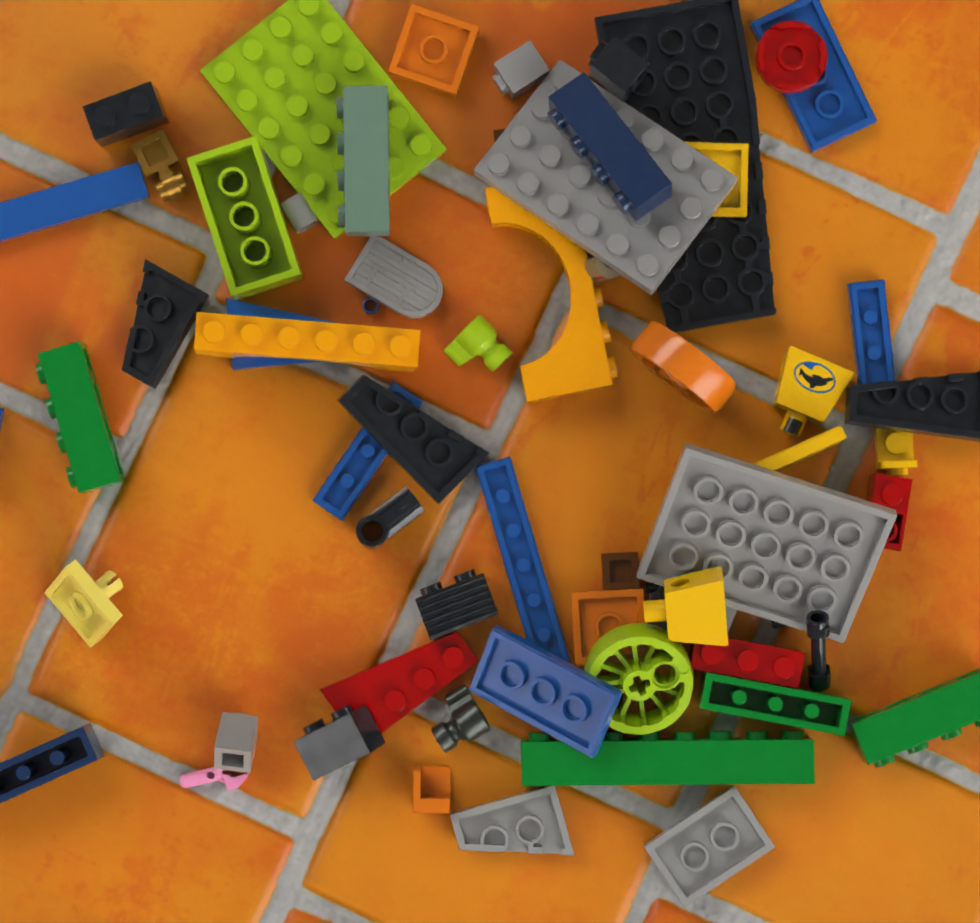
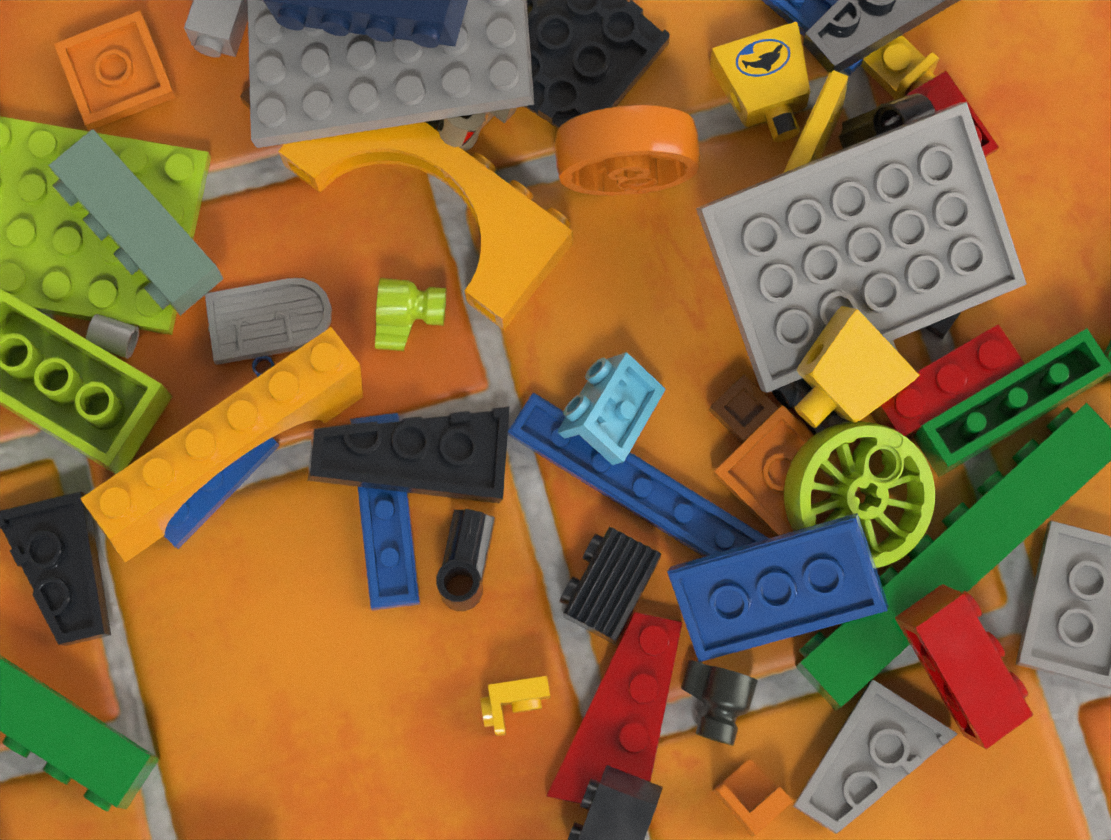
camera: 40 degrees left, 10 degrees down
black bar [806,610,831,691] -> none
none -> yellow bracket [480,676,550,736]
none -> medium azure bracket [557,352,666,465]
none -> black piece [838,93,935,149]
none -> red brick [895,584,1033,749]

